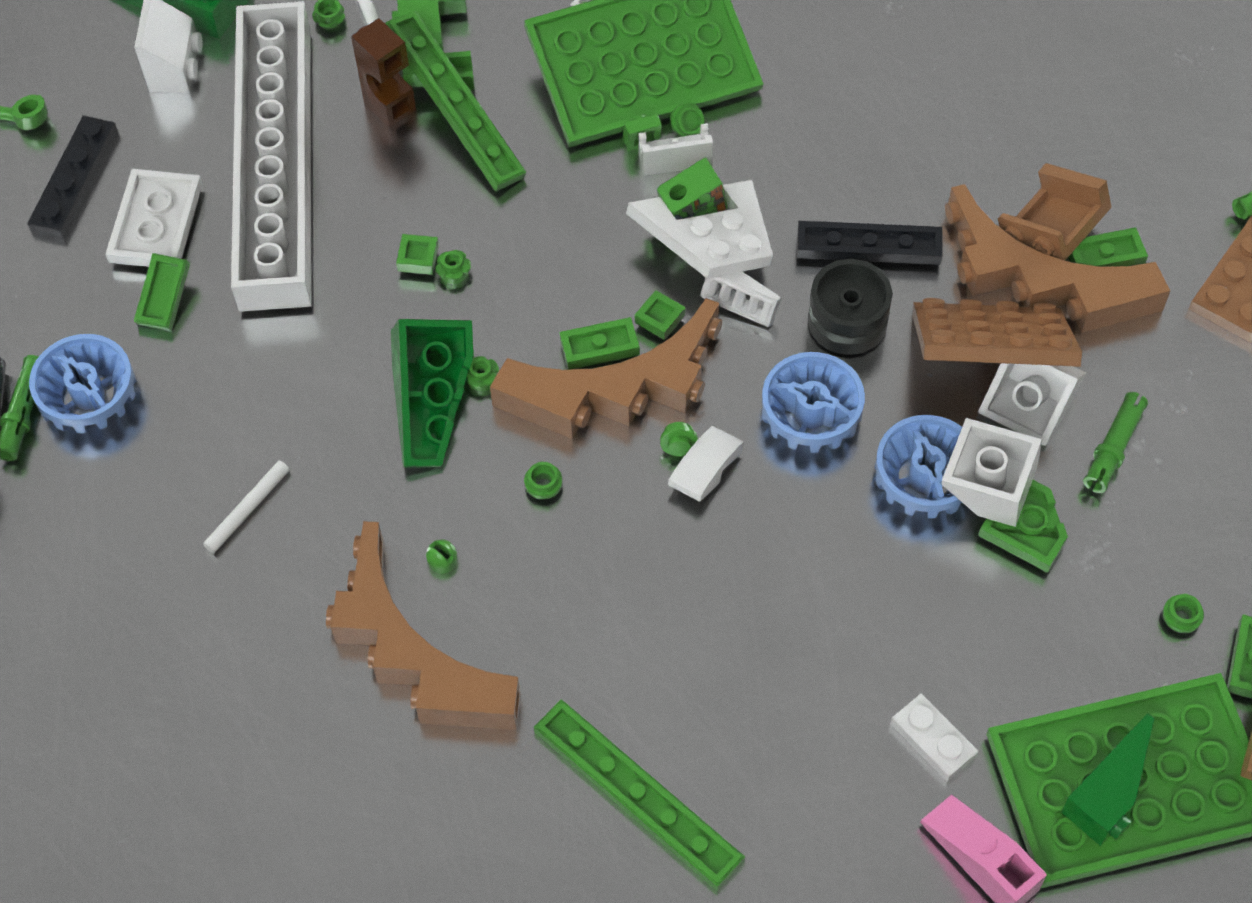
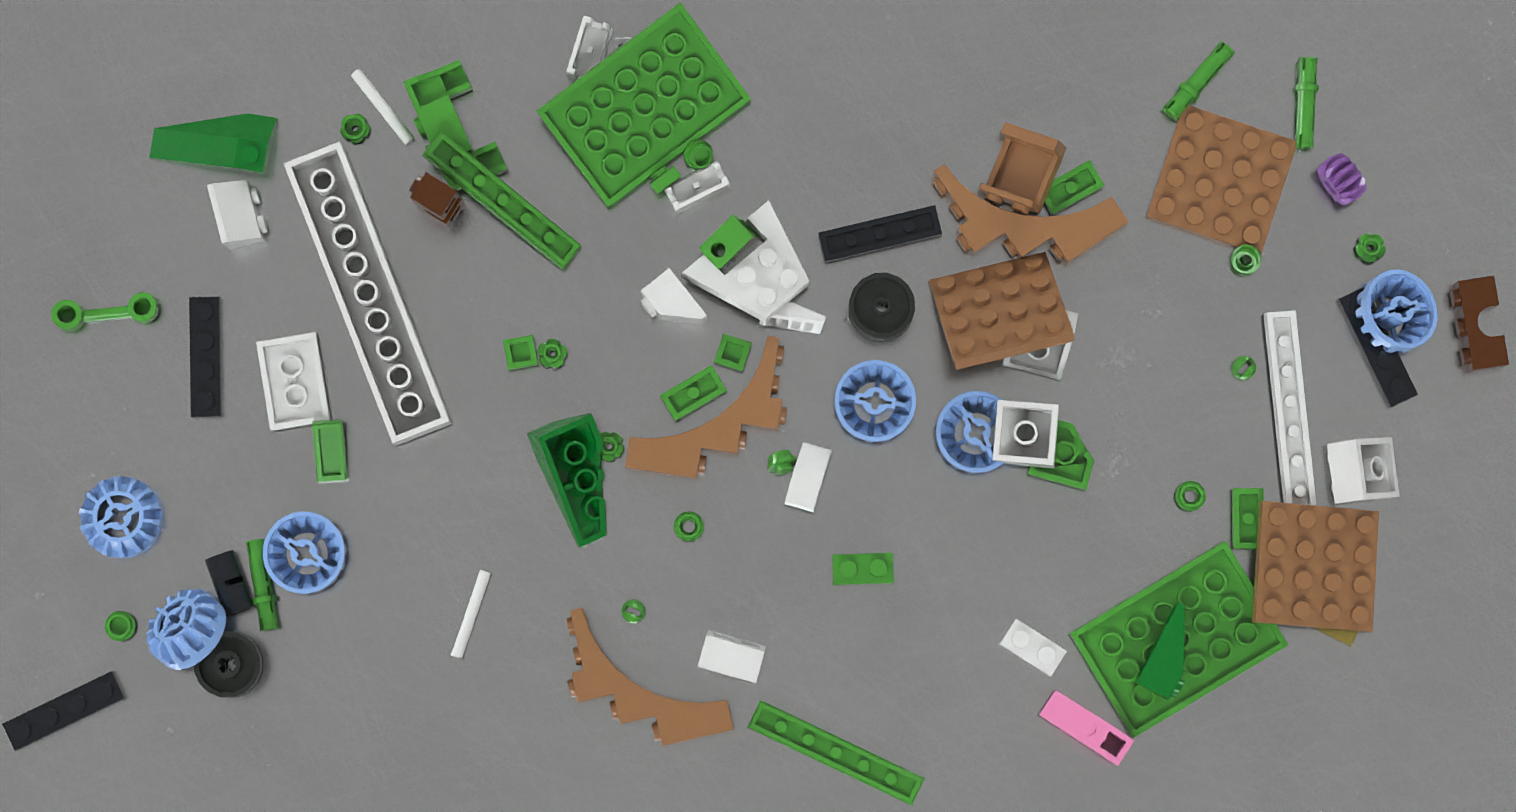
camera: 15 degrees left, 25 degrees up
bright green pin [1083,392,1148,493] -> none
none -> white slope [640,268,708,325]
none -> white hinge [697,630,767,683]
none -> bright green plate [832,553,894,585]

